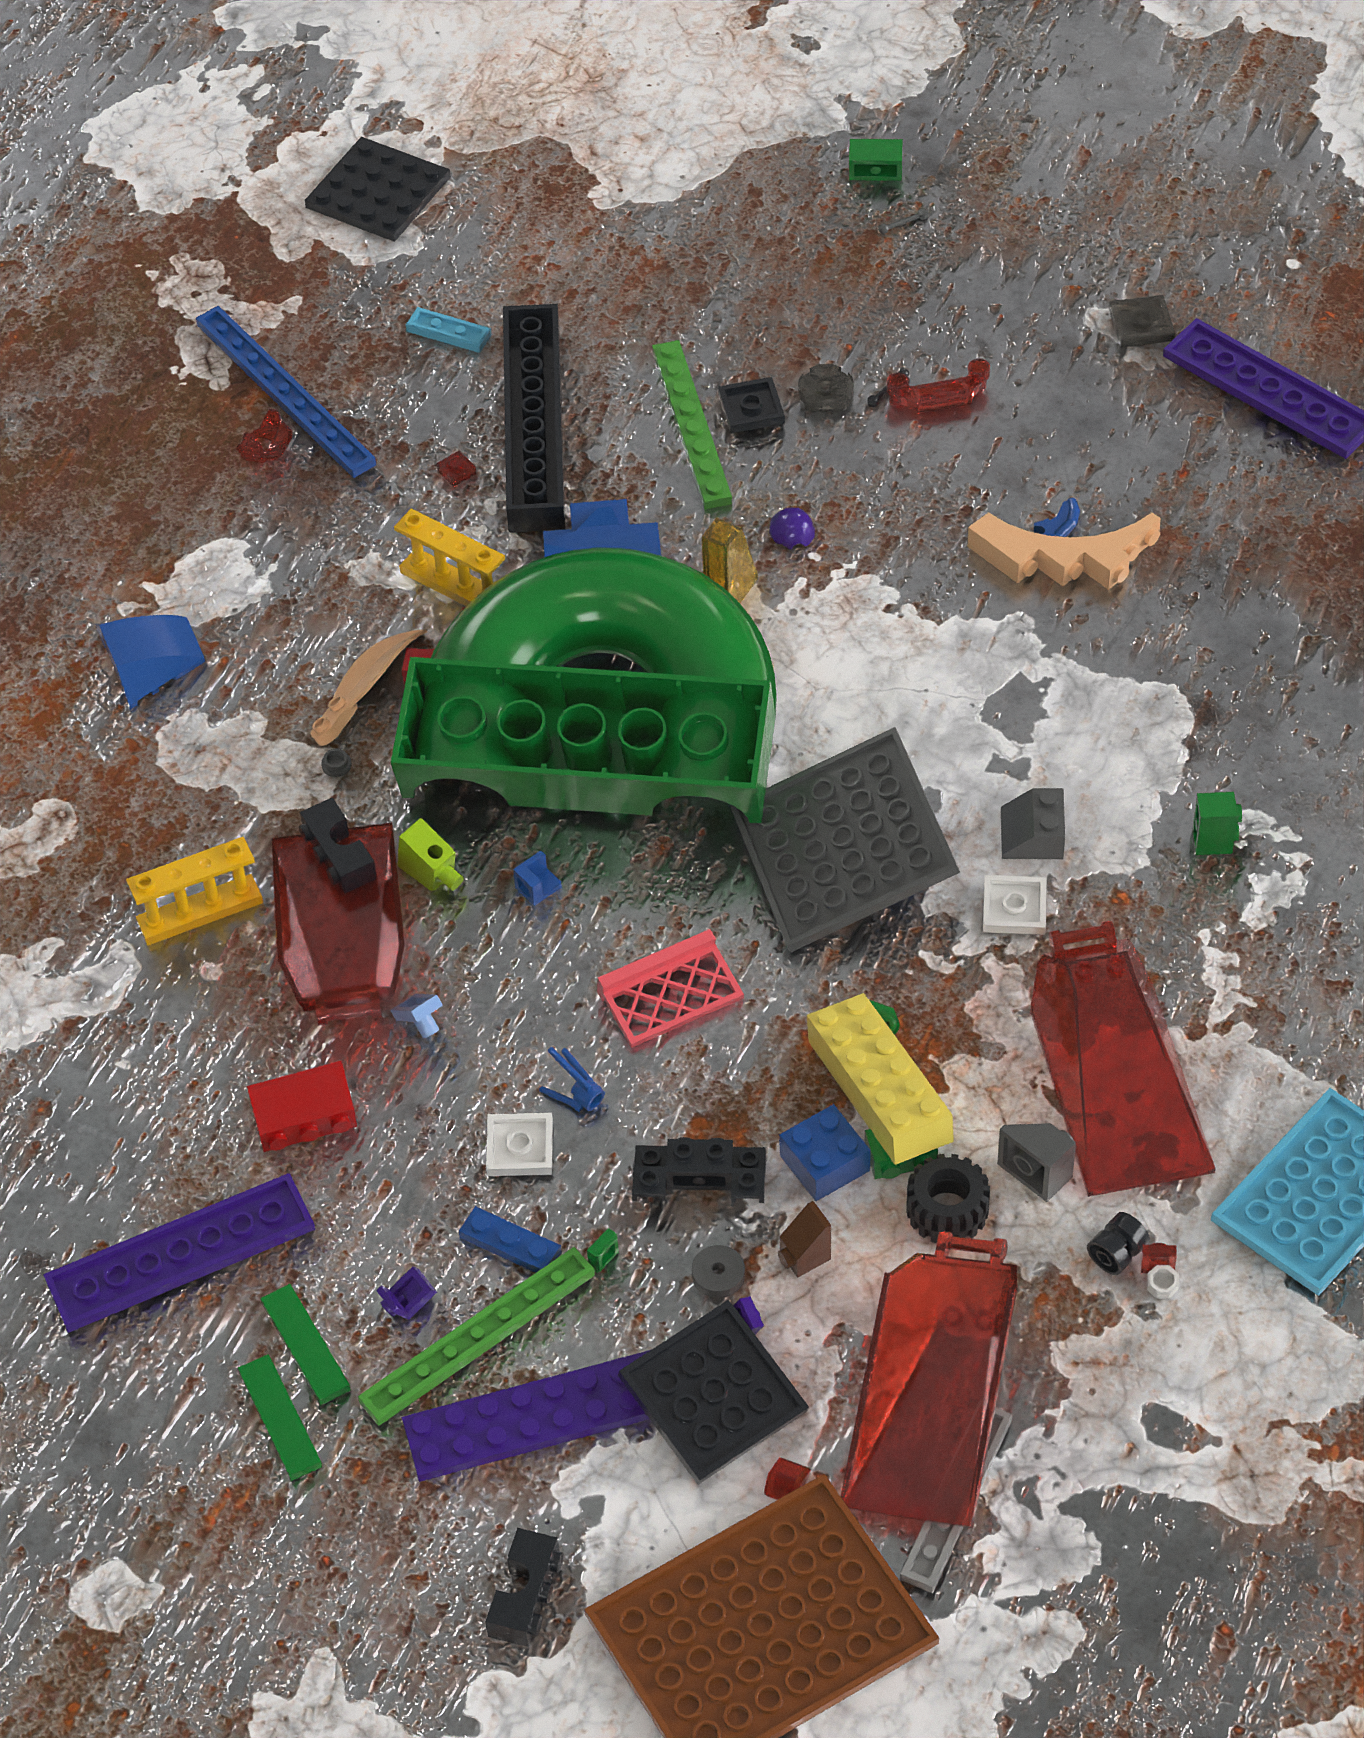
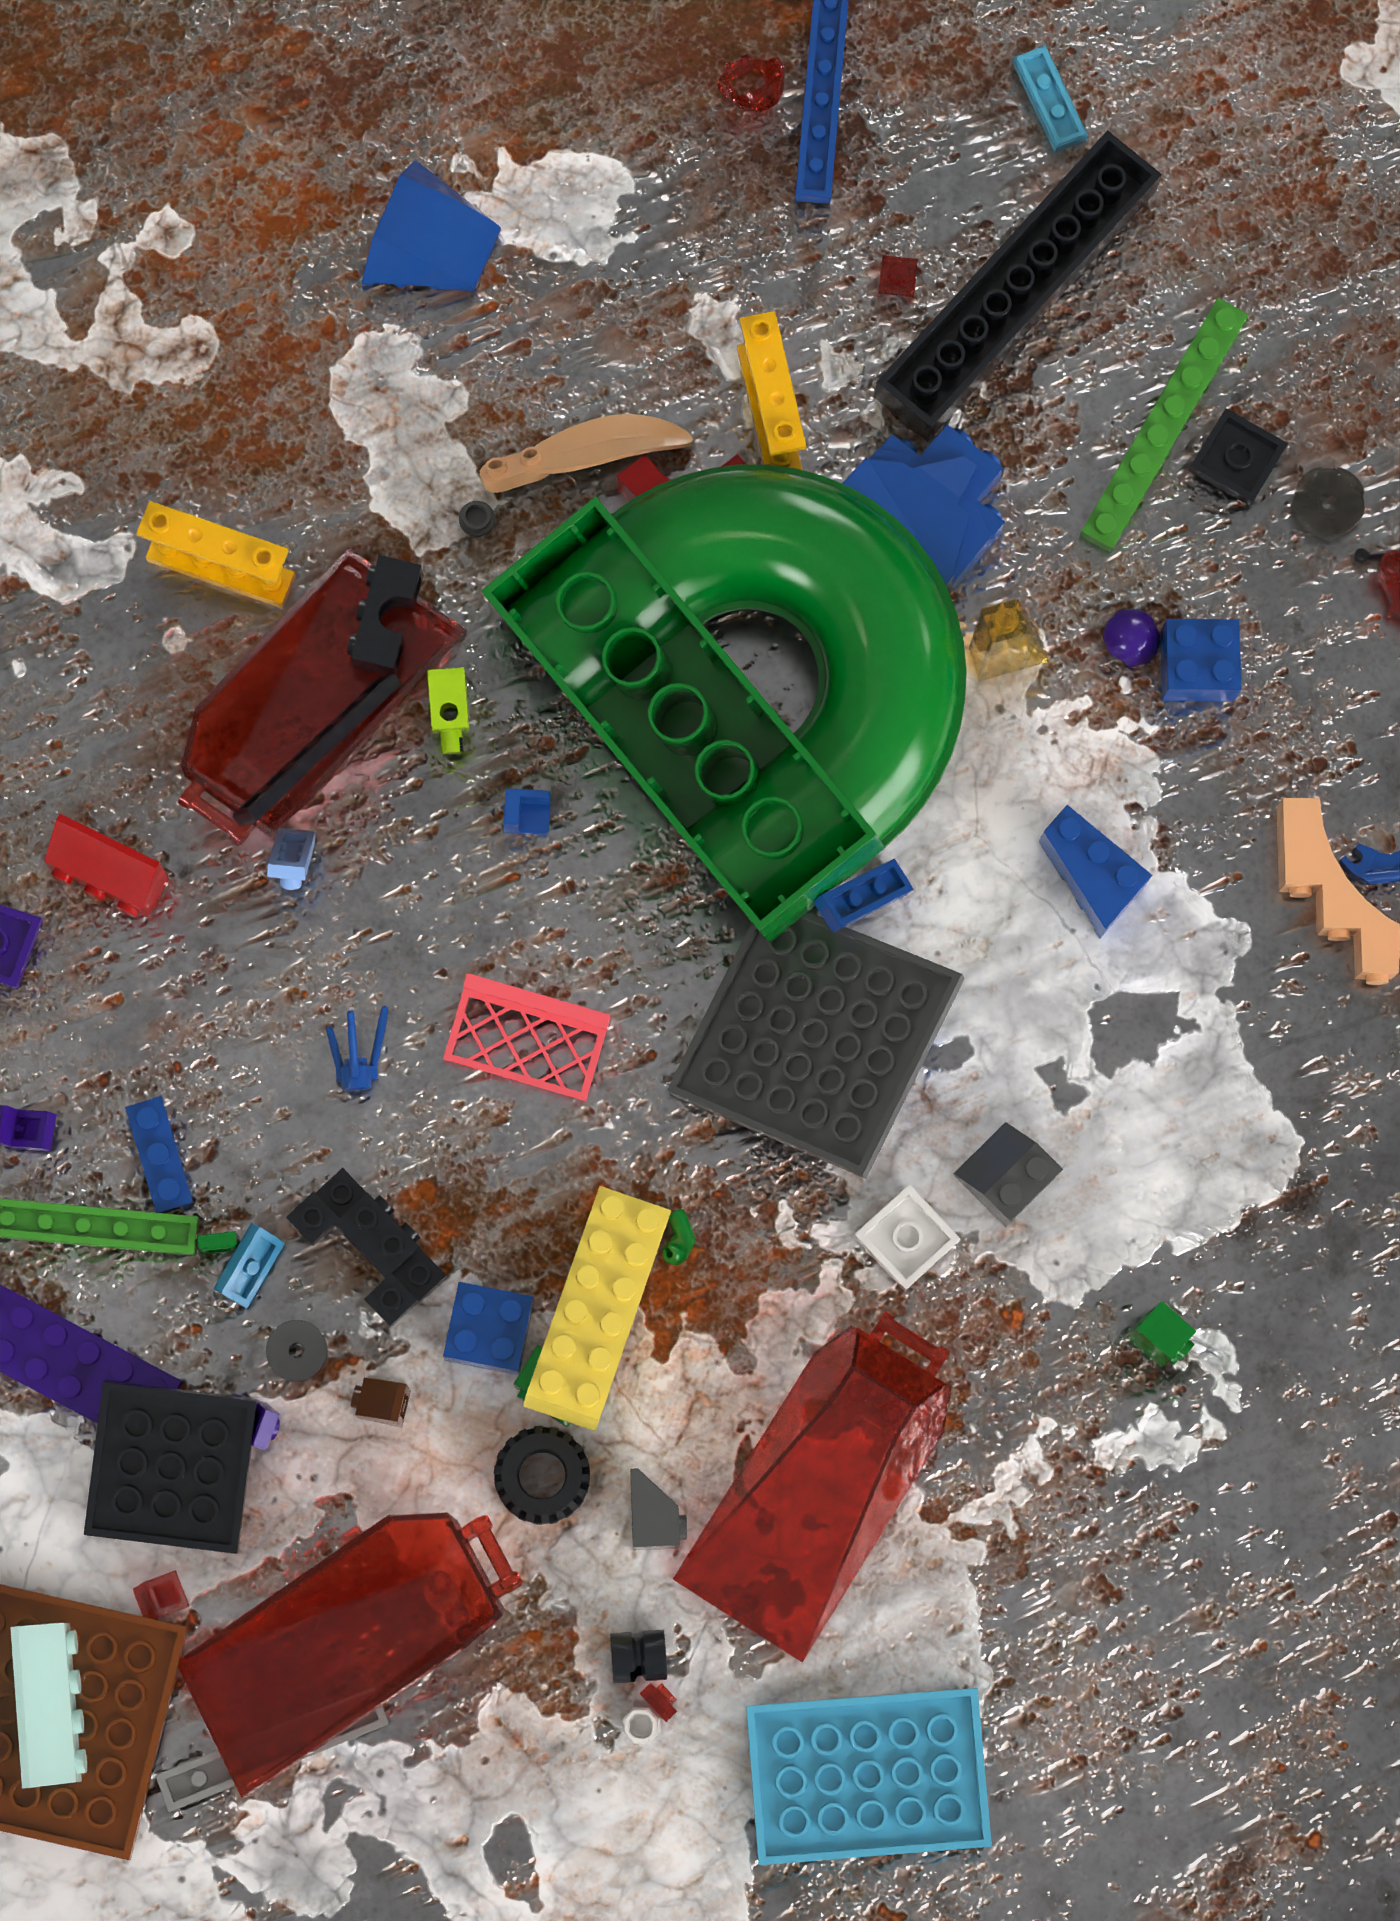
camera: 35 degrees right, 25 degrees up
white plate [486,1113,553,1176] -> none
none -> light aqua slope [10,1623,87,1789]
none -> dark azure plate [213,1223,285,1309]
none -> black tile [232,674,402,827]
none -> blue plate [813,858,914,933]
none -> blue wedge [1039,805,1153,939]
none -> blue brick [1160,619,1241,702]

